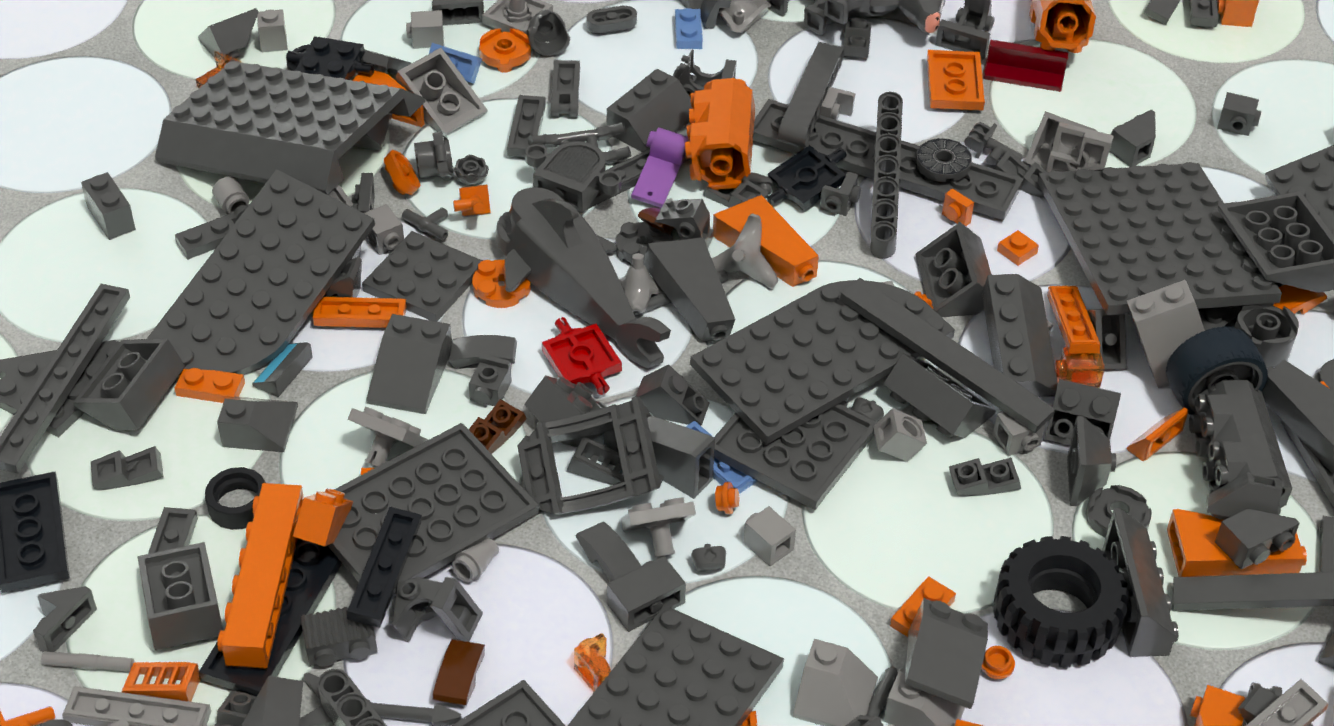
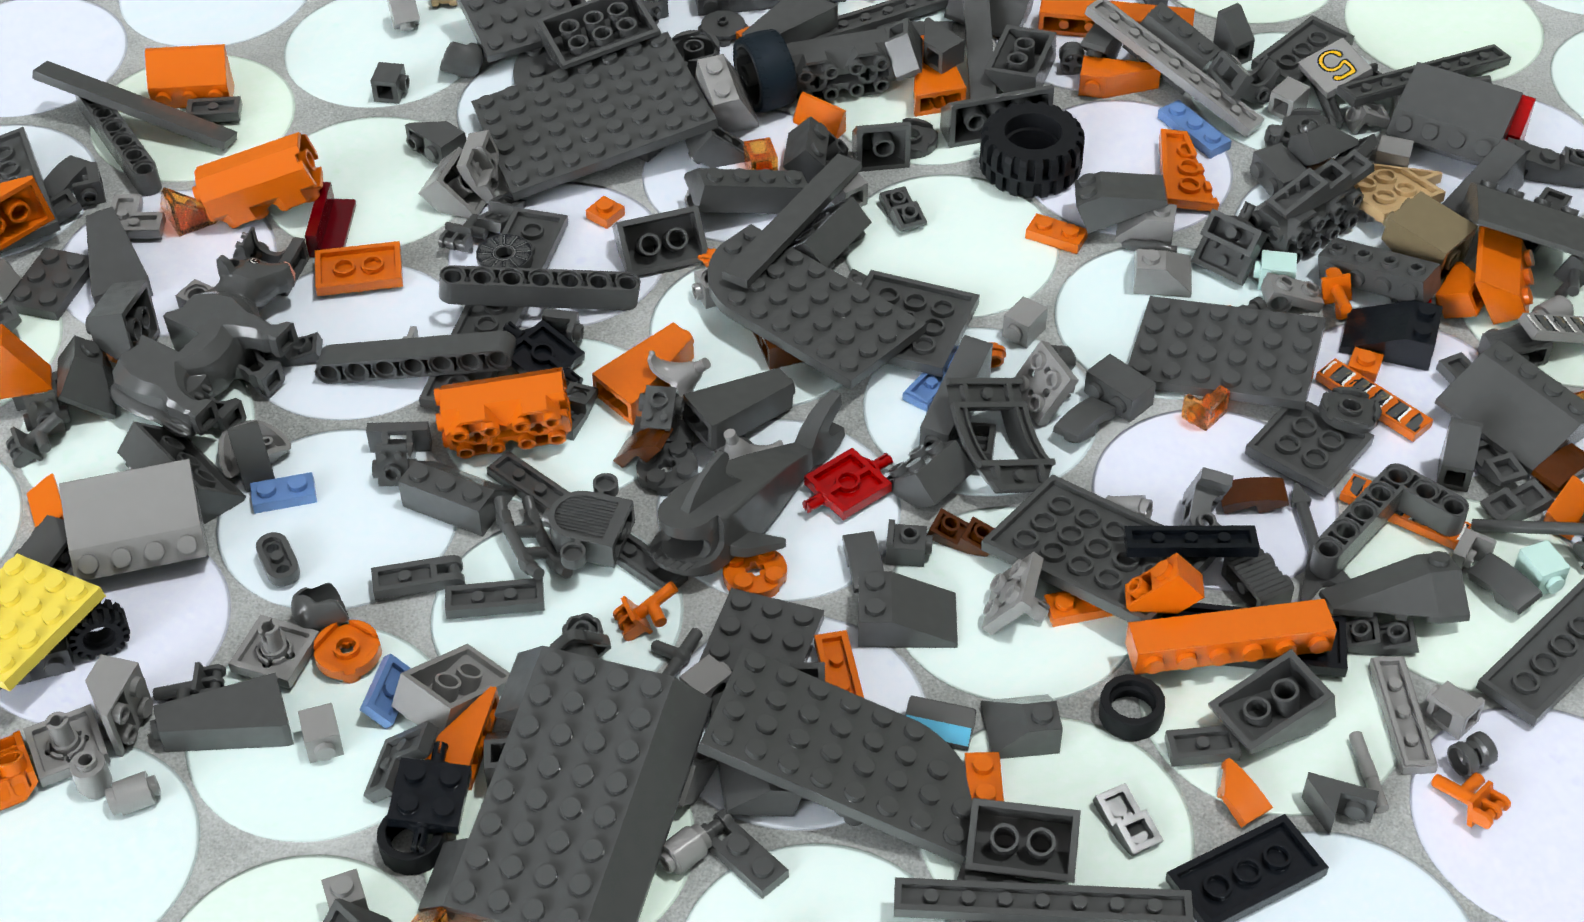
camera: 100 degrees left, 0 degrees up
orange slope [122,662,200,702] -> none
medium lavender door [631,127,688,208] -> none
dark grey slope [635,364,710,426] -> none
light grey brick [873,408,927,462] -> none
orange plate [942,188,974,226] -> none
orange tile [1047,286,1100,354] -> none
none -> dark grey hair [439,41,484,78]
none -> dark grey slope [985,25,1057,93]
none -> orange slope [1217,757,1273,828]

